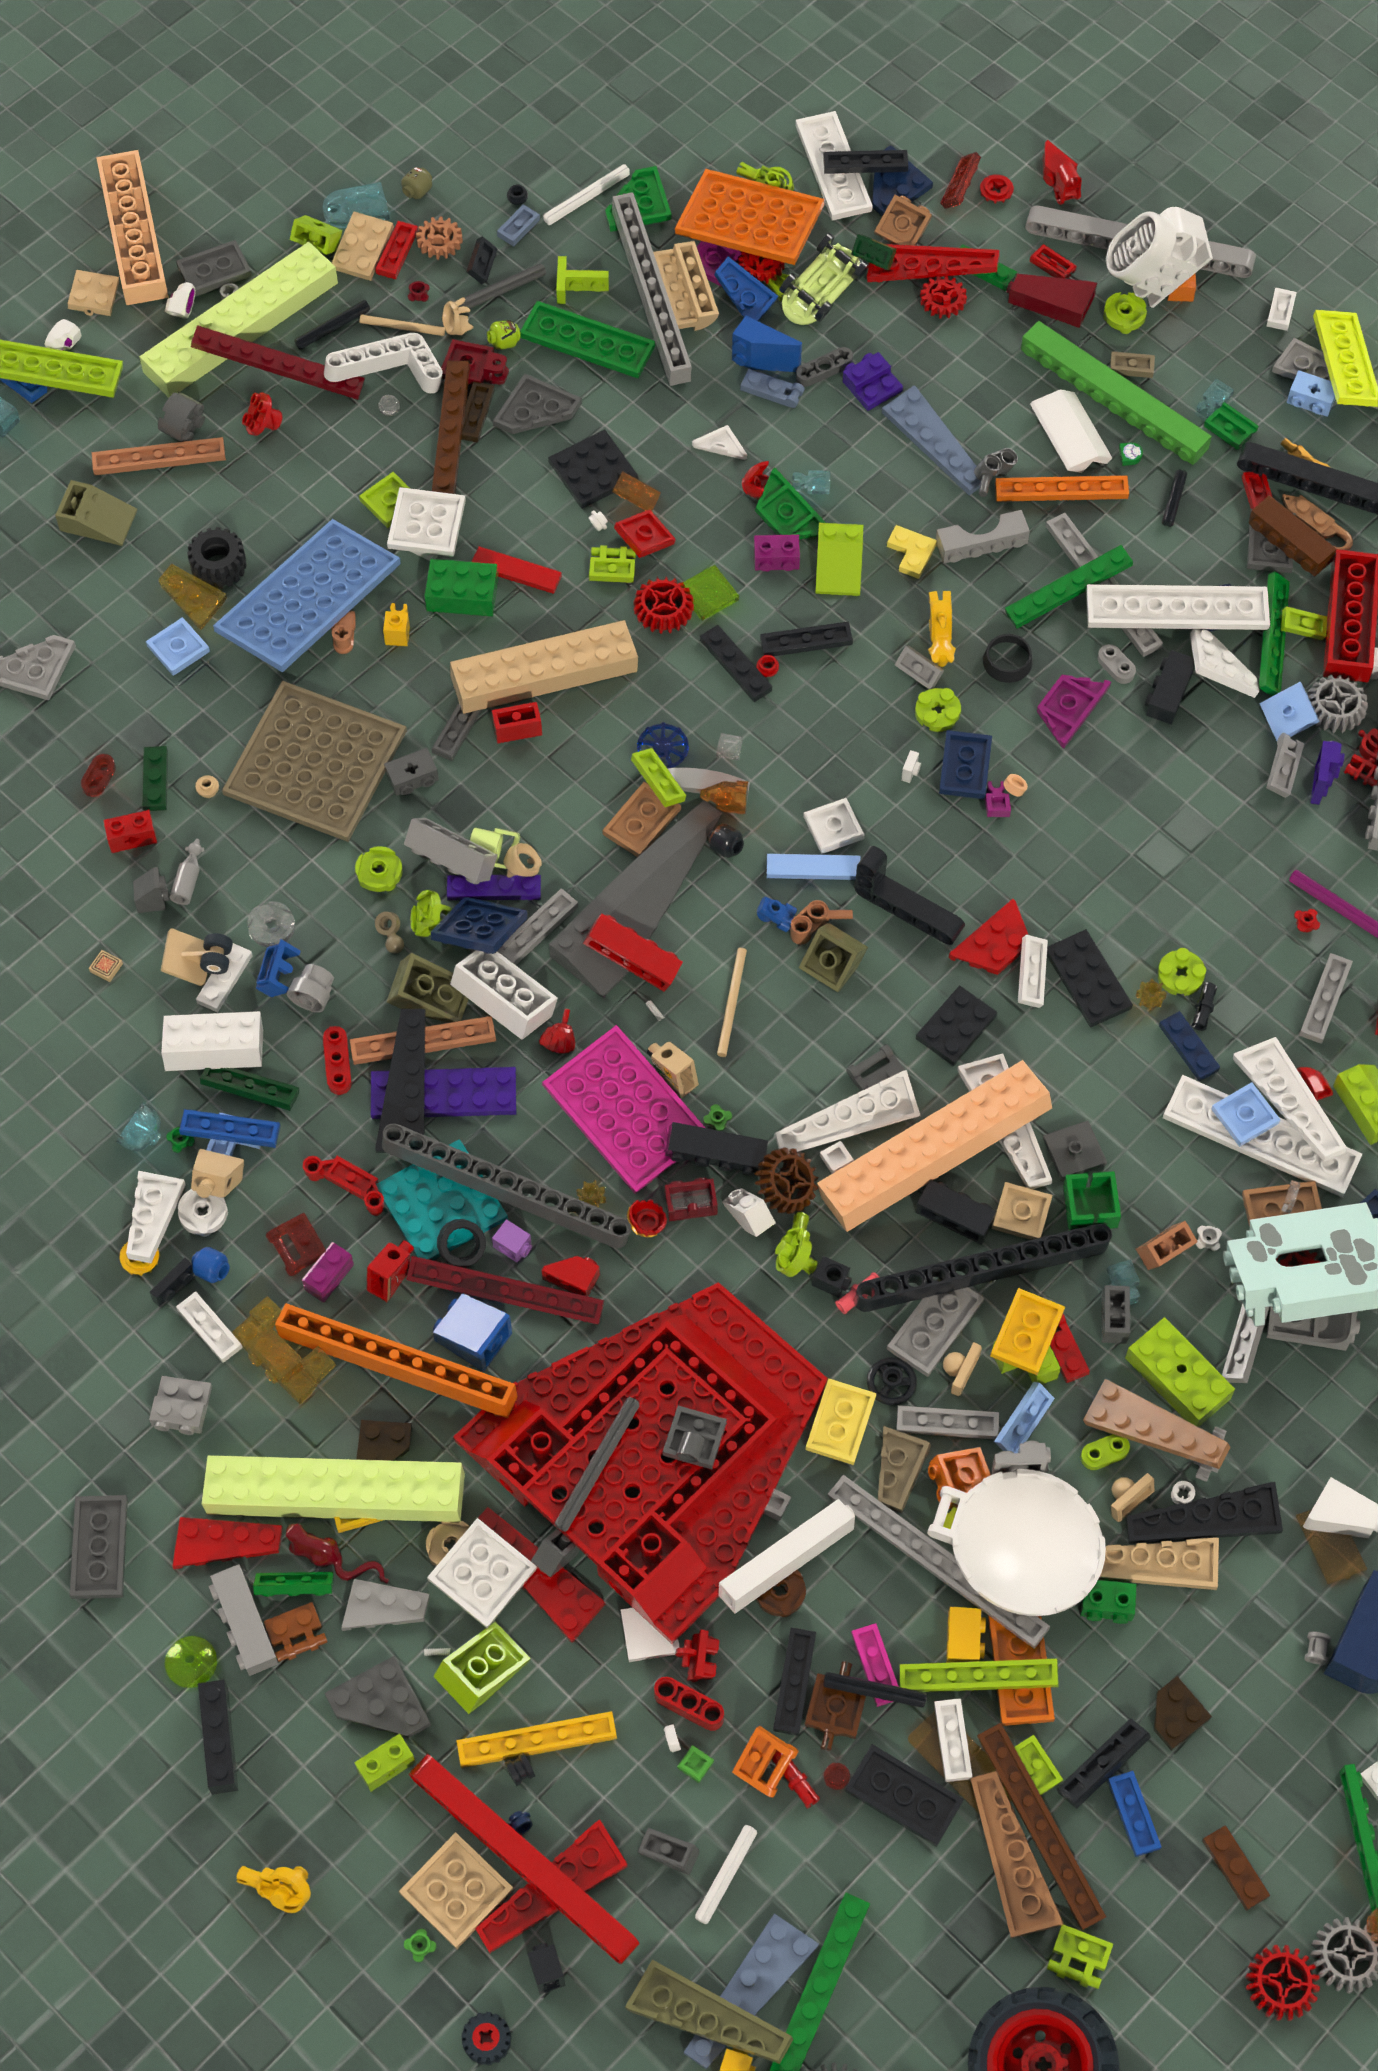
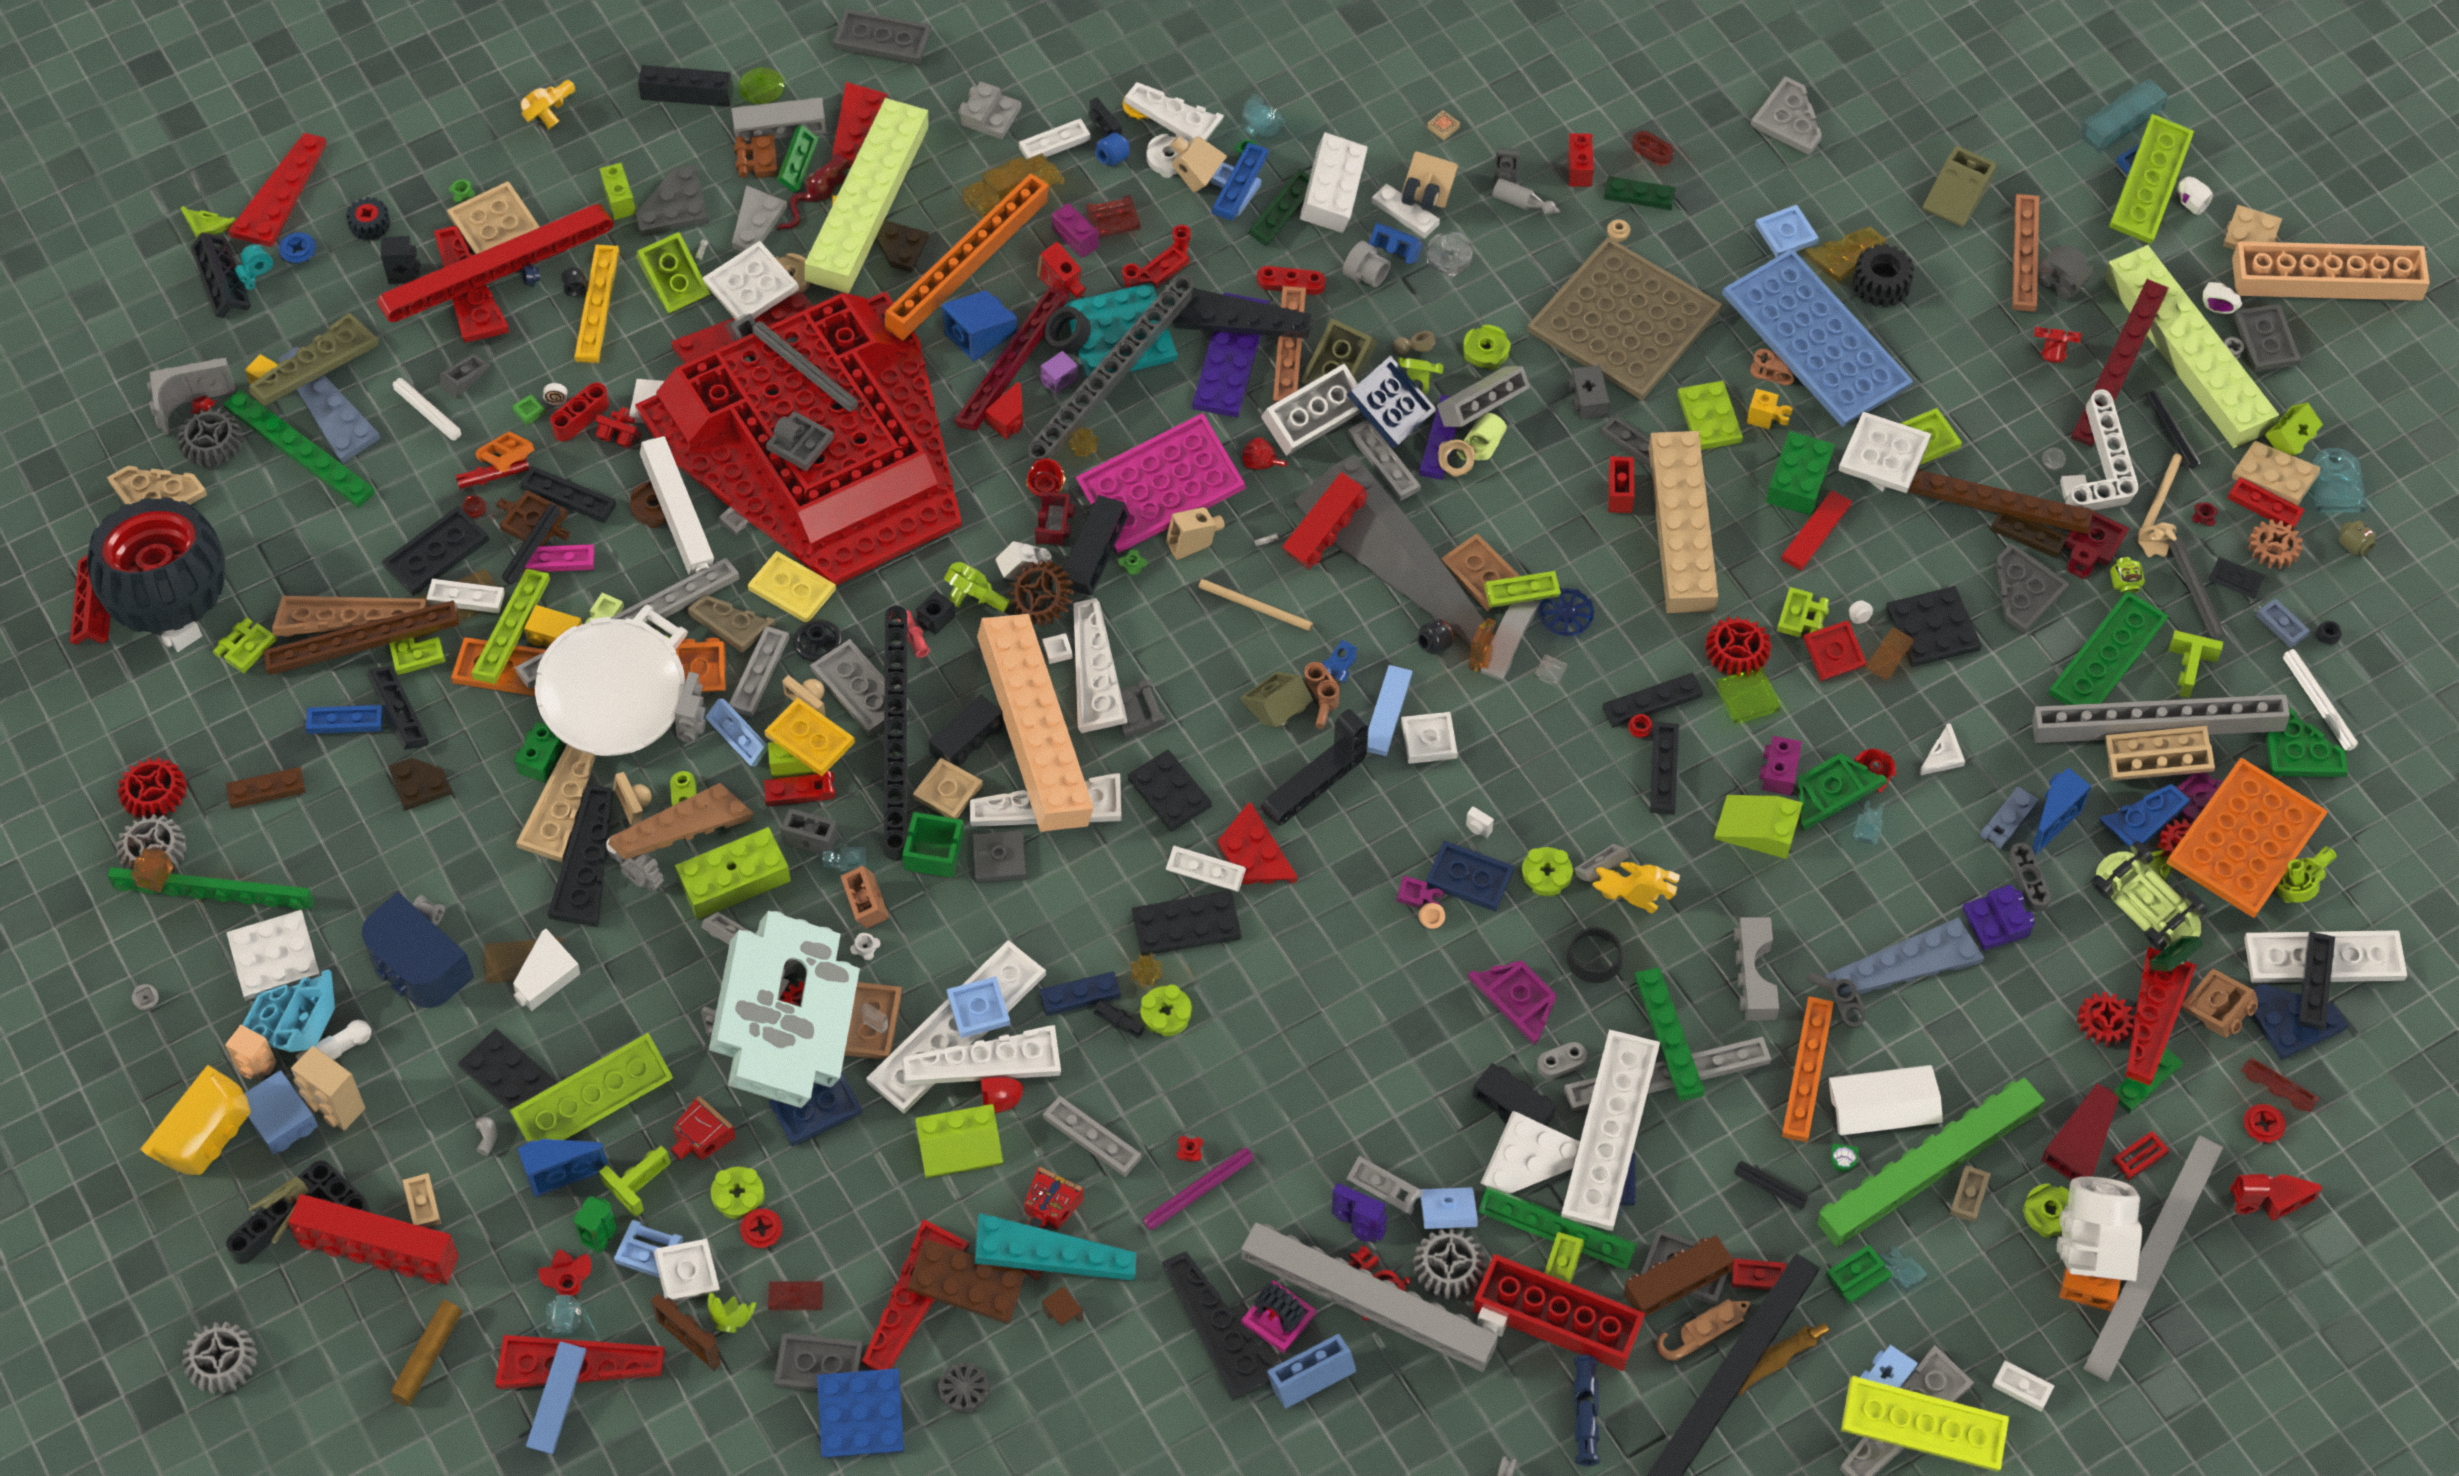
camera: 105 degrees right, 5 degrees down
light yellow plate [887,525,937,579] -> none
none -> yellowish green plate [585,593,624,623]
none -> lime plate [1677,381,1743,450]
none -> white tile [2060,475,2087,501]

